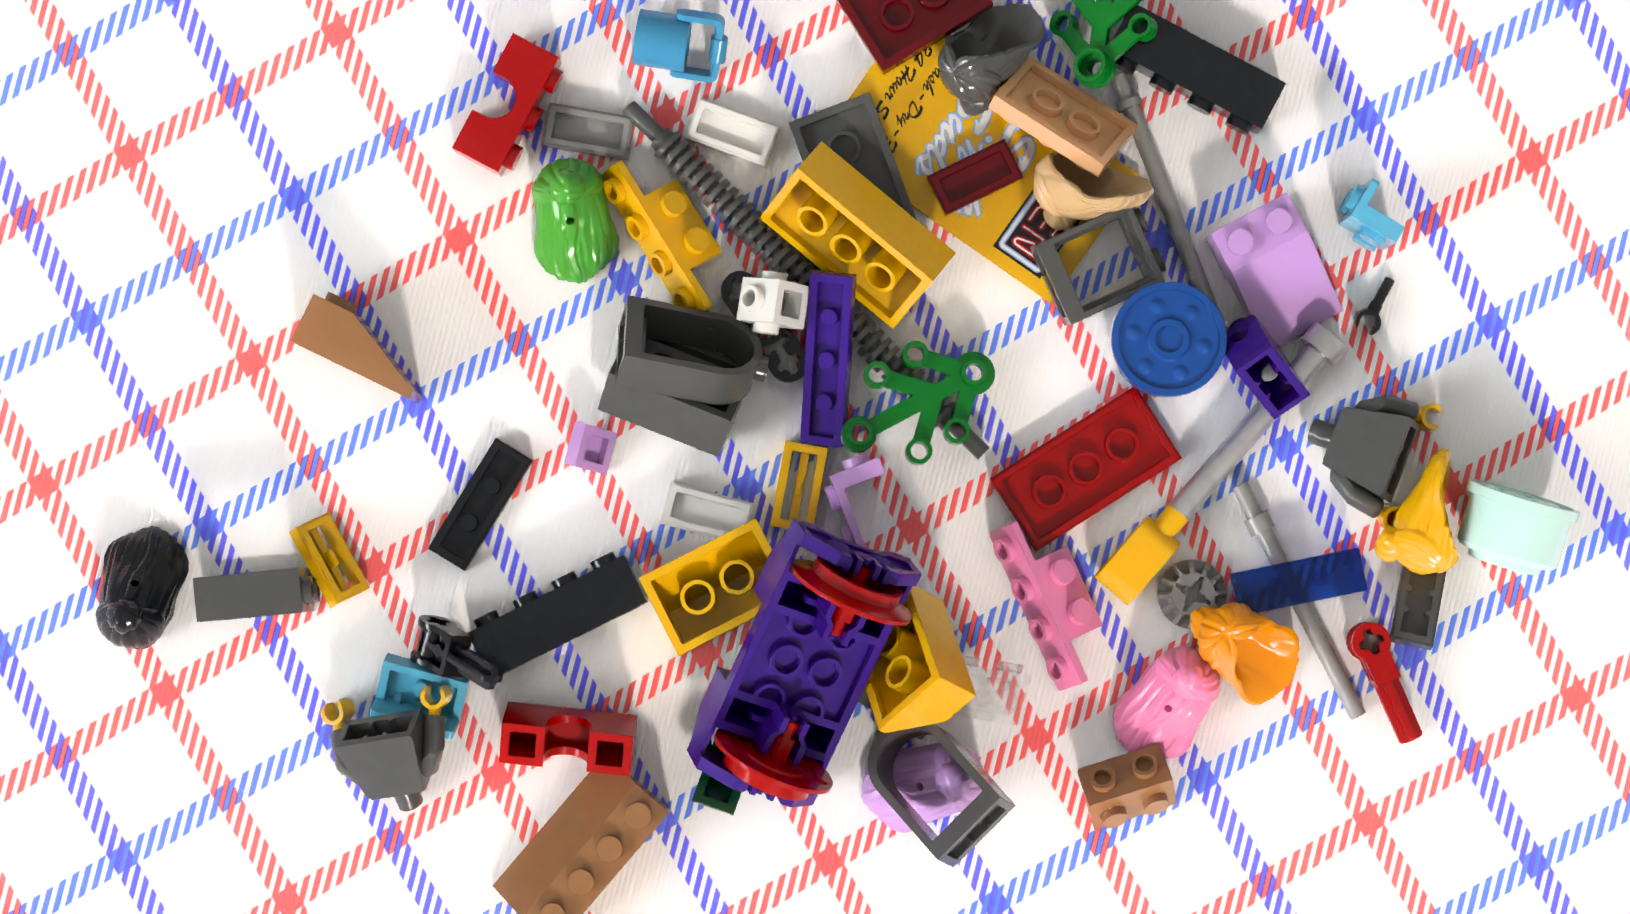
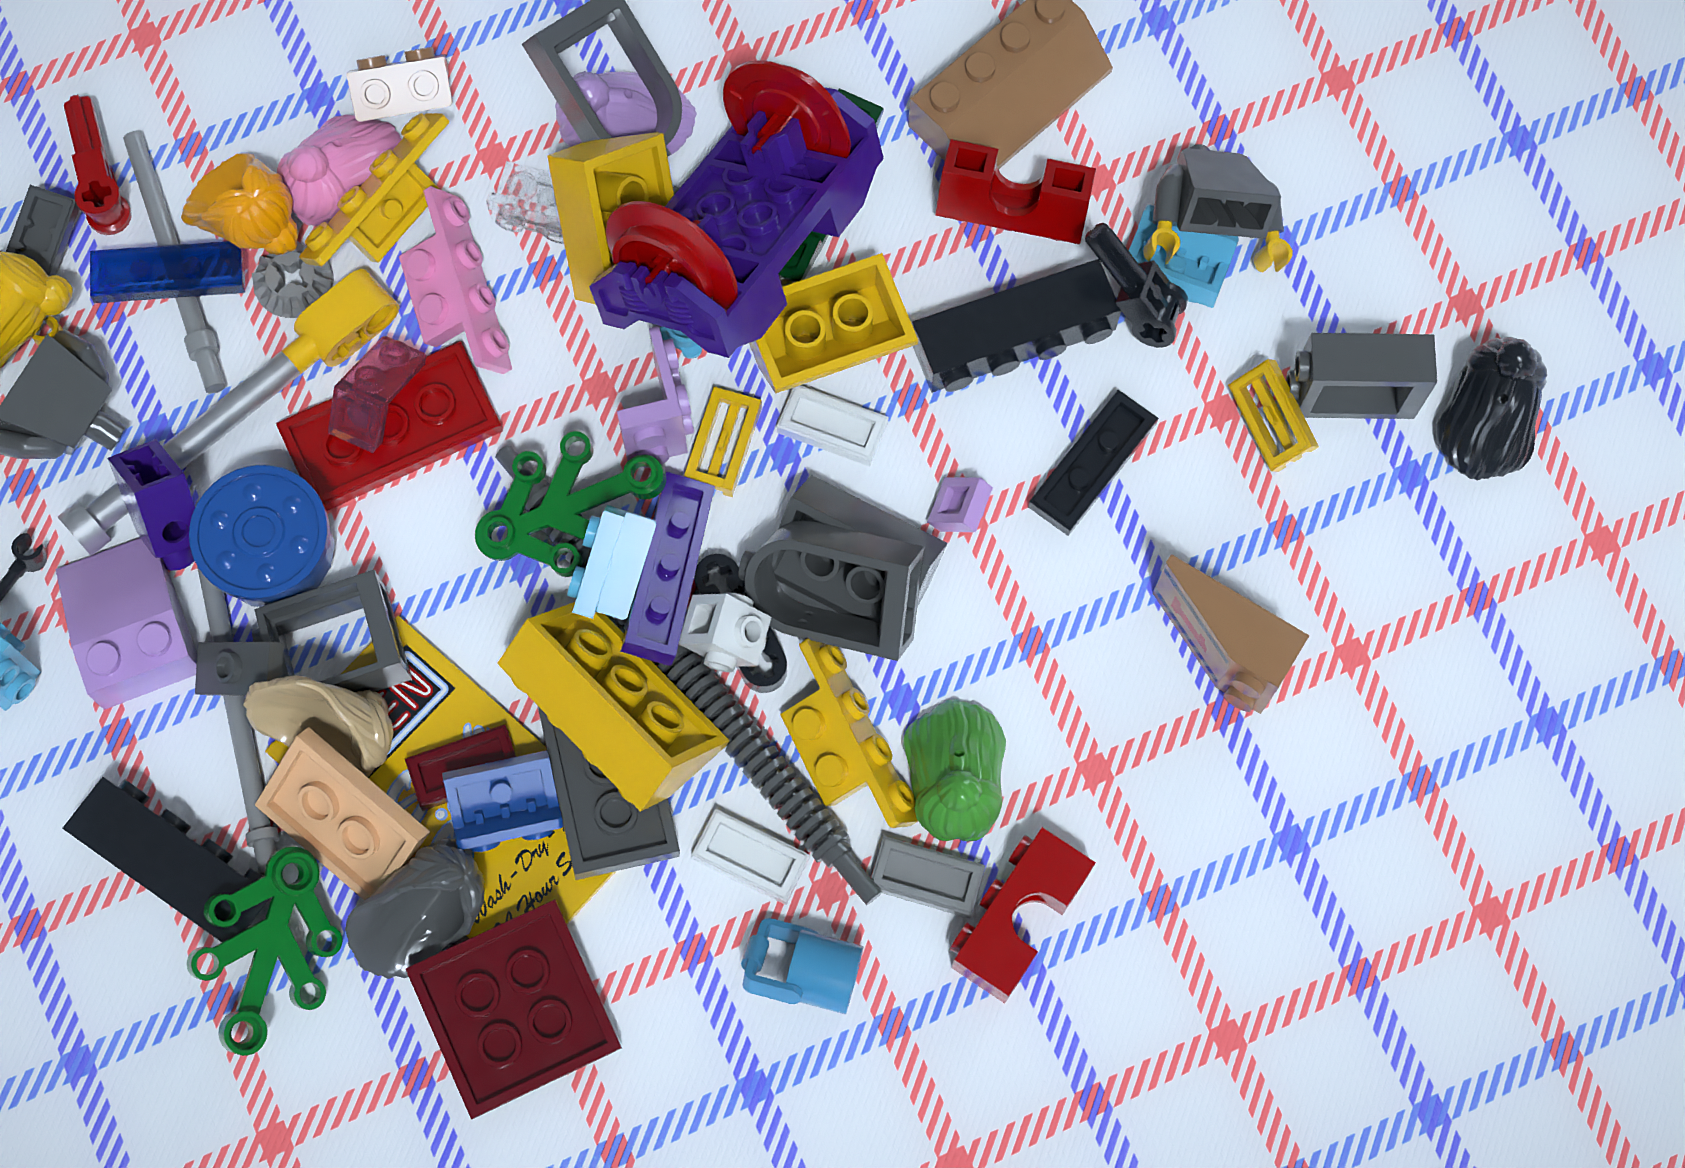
camera: 175 degrees left, 15 degrees down
none -> dark grey plate [195,642,284,696]
none -> yellow bracket [299,113,450,266]
none -> clear pink bracket [328,336,427,453]
none -> blue bracket [442,750,564,852]
none -> bracket [567,505,656,620]

